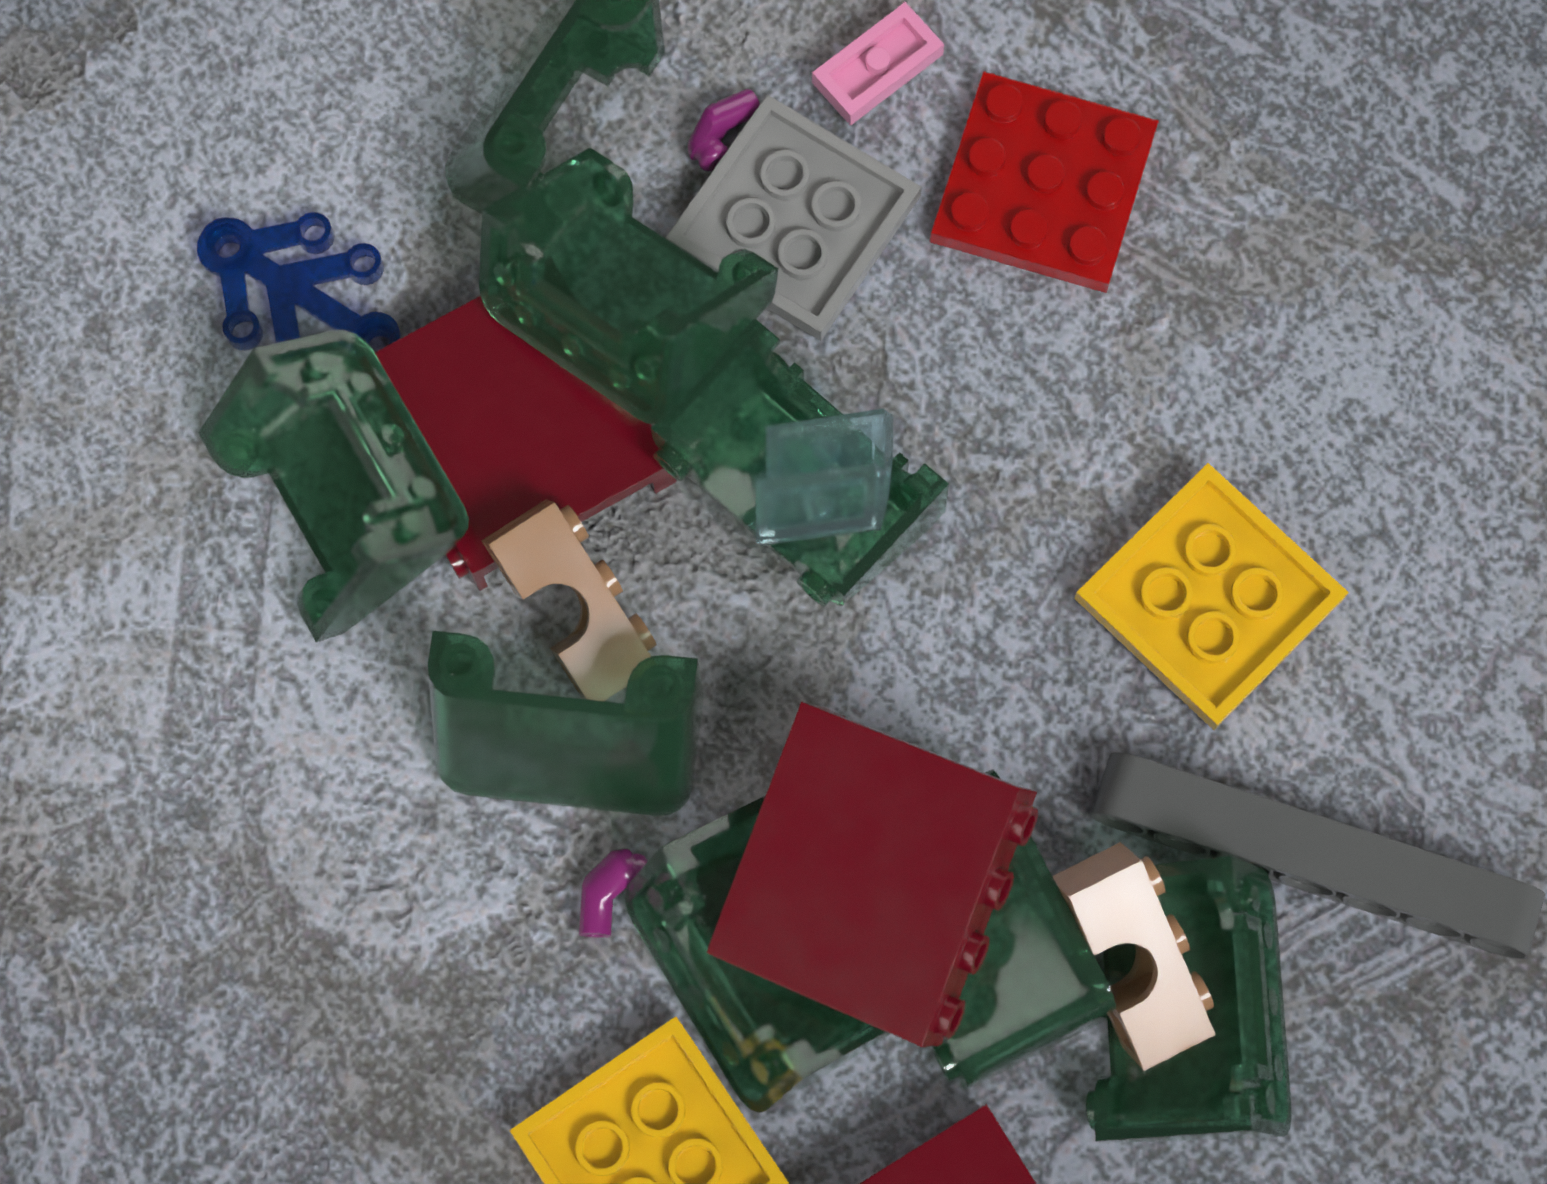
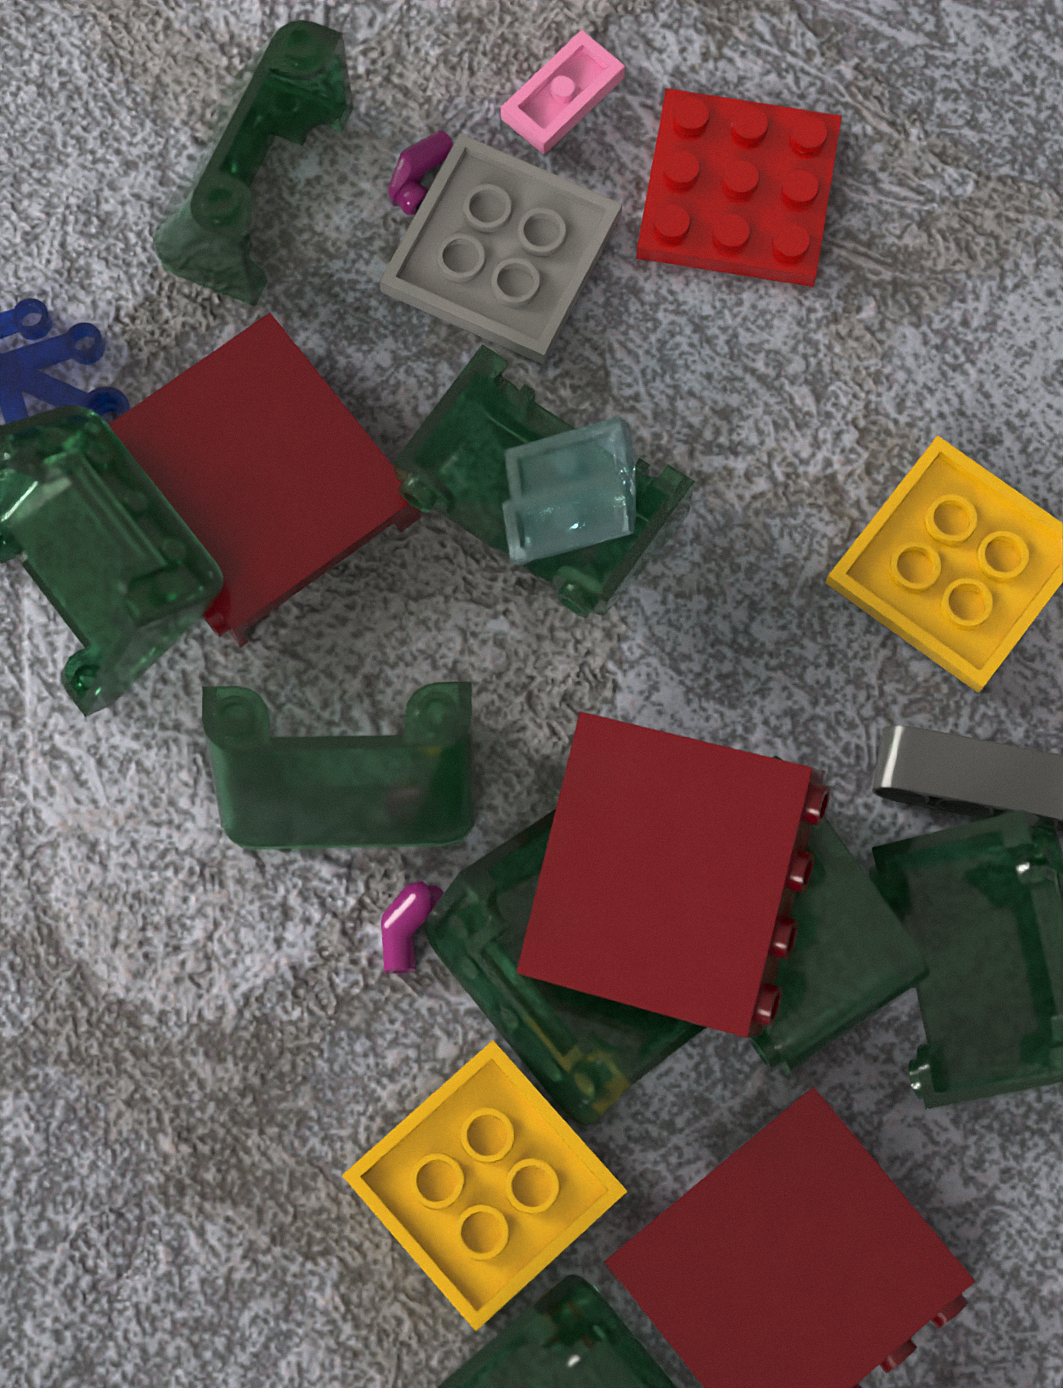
camera: 10 degrees left, 0 degrees up
clear green windscreen [479,147,779,424] -> none
medium nougat arch [481,499,658,709] -> none
arch [1049,842,1216,1071] -> none

